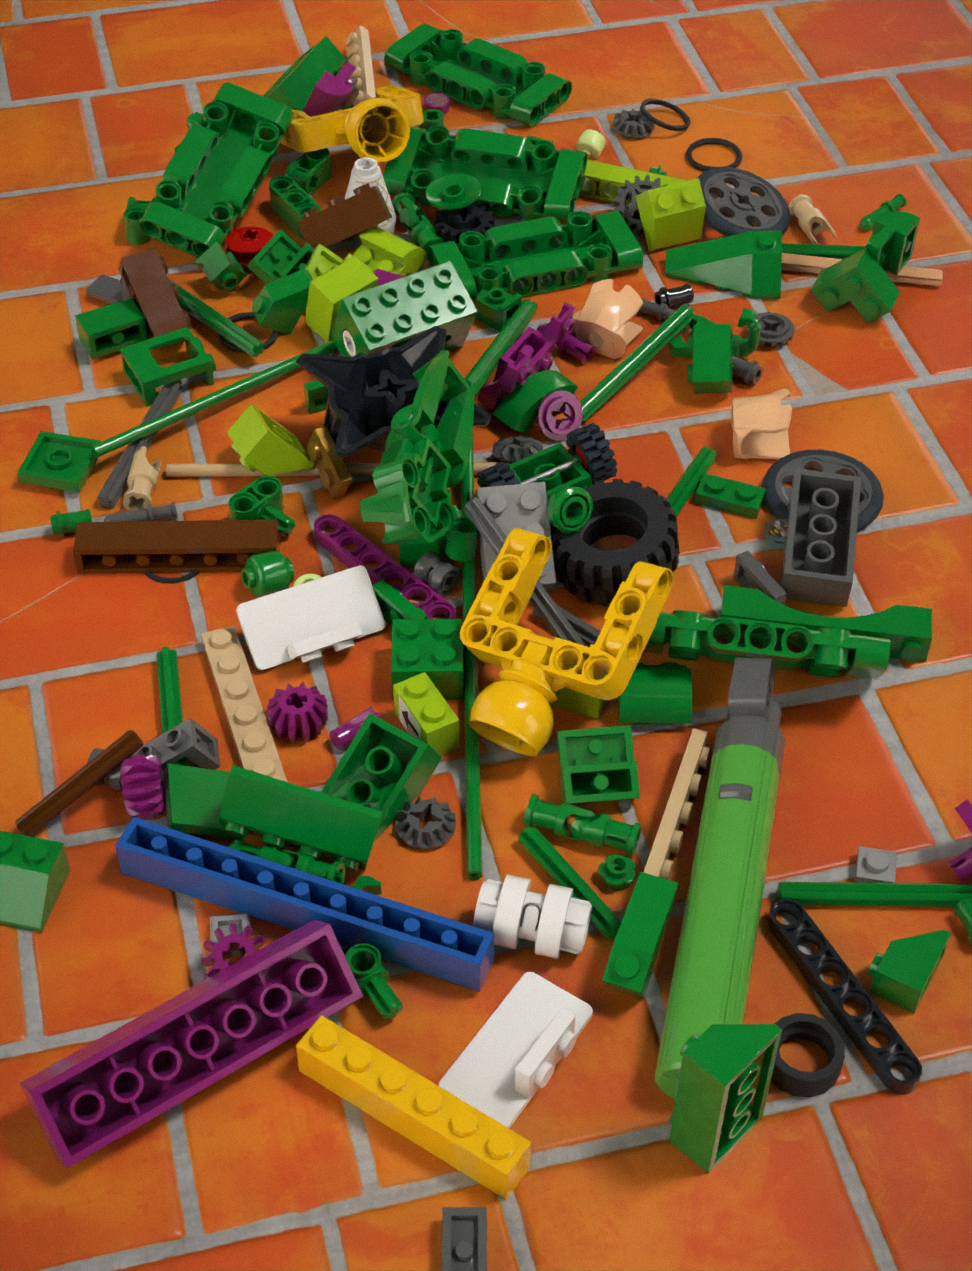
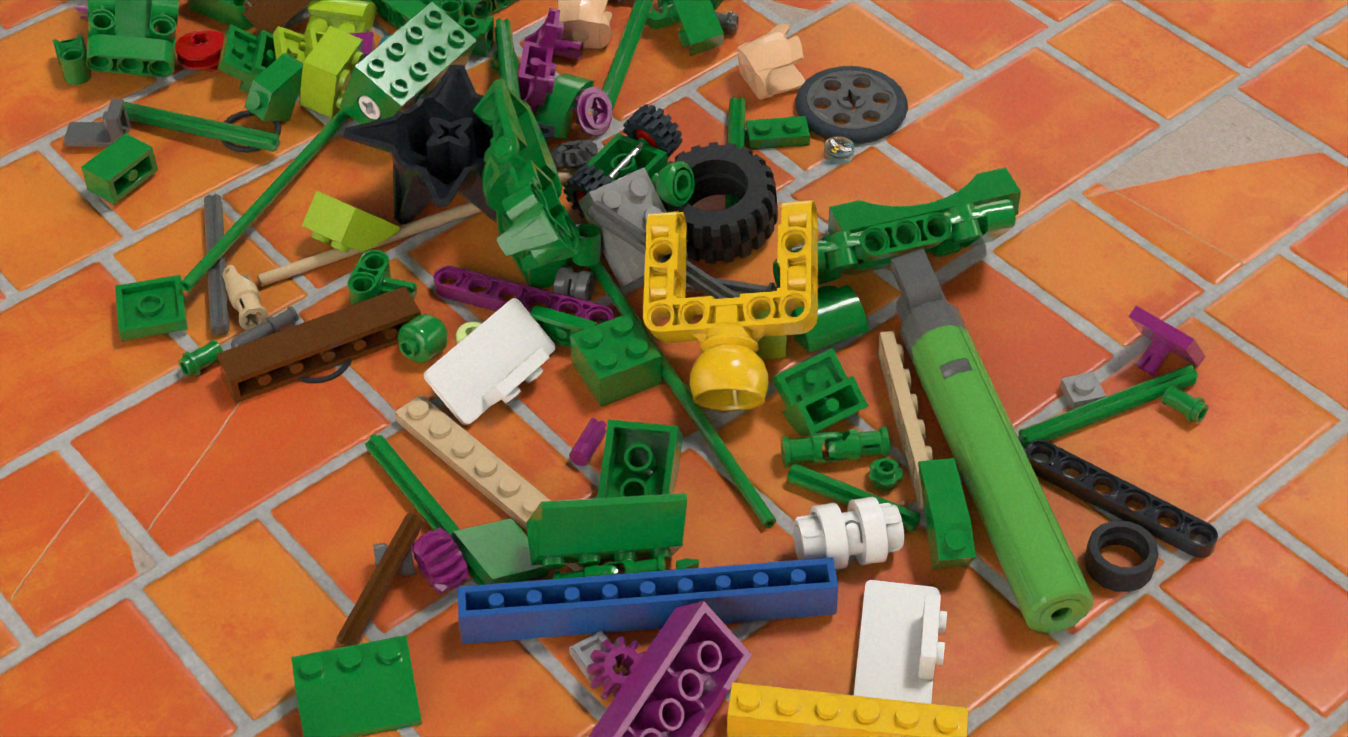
camera: 25 degrees left, 0 degrees up
reddish brown brick [118,248,191,339] -> none
green window [120,327,216,407] -> none
dark grey bracket [133,718,220,770] -> none
green window [193,241,247,292] -> none
magenta gear [267,682,328,743] -> none
green plate [304,380,328,414] -> none
pearl gold plate [307,427,353,499] -> none
green axle [345,943,403,1019] -> none
lime brick [393,672,460,756] -> none
dark grey gear [396,796,456,849] -> none
green slope [669,1024,782,1174] -> none
dark grey plate [733,551,786,604] -> none
dark grey brick [780,468,861,607] -> none
green slope [868,929,951,1013] -> none

